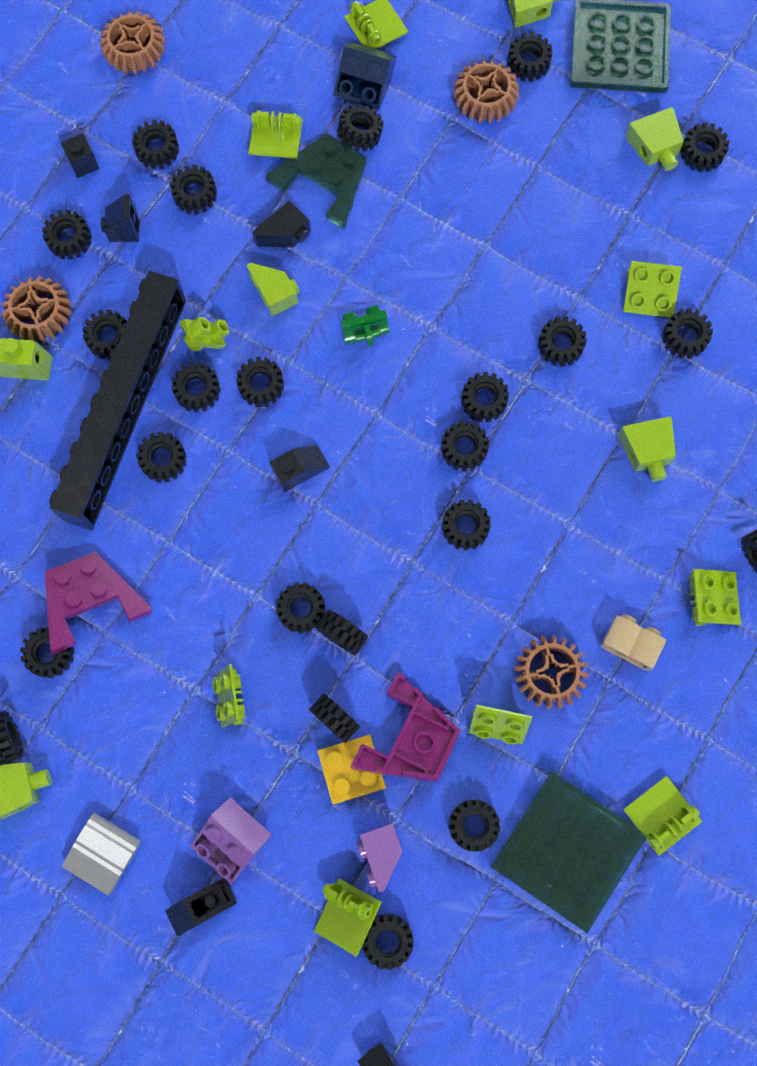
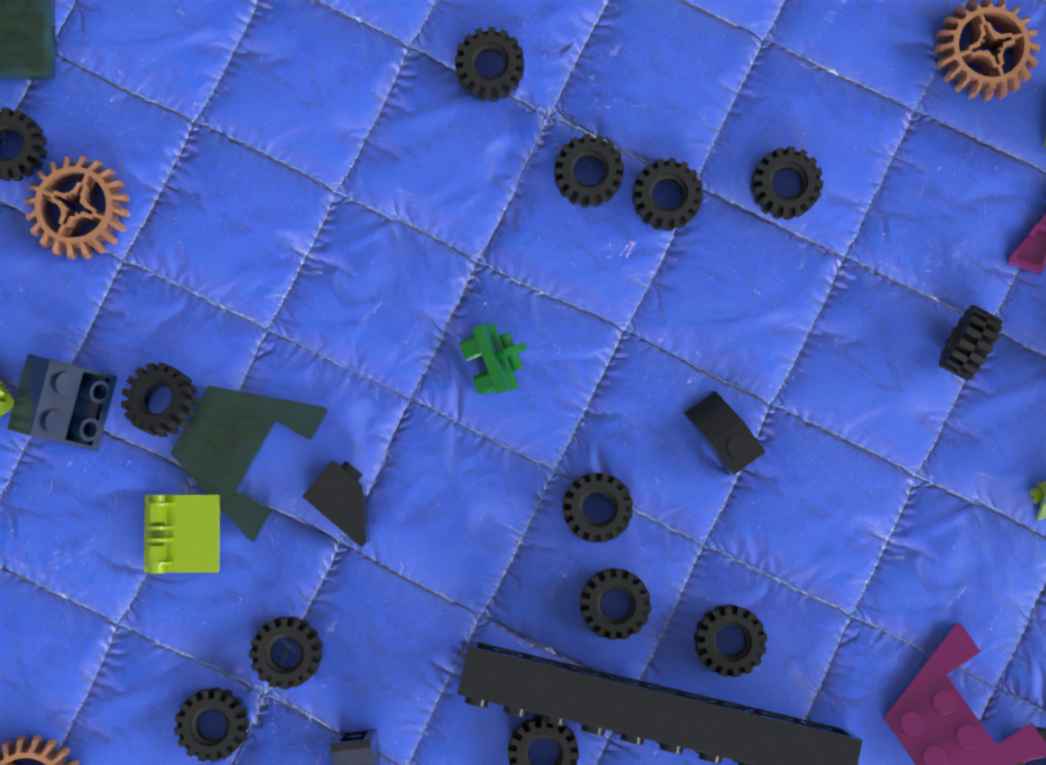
camera: 100 degrees left, 10 degrees up
lime hips [180,317,229,351] -> none
lime slope [246,263,300,316] -> none
black tyre [276,582,325,634] -> none

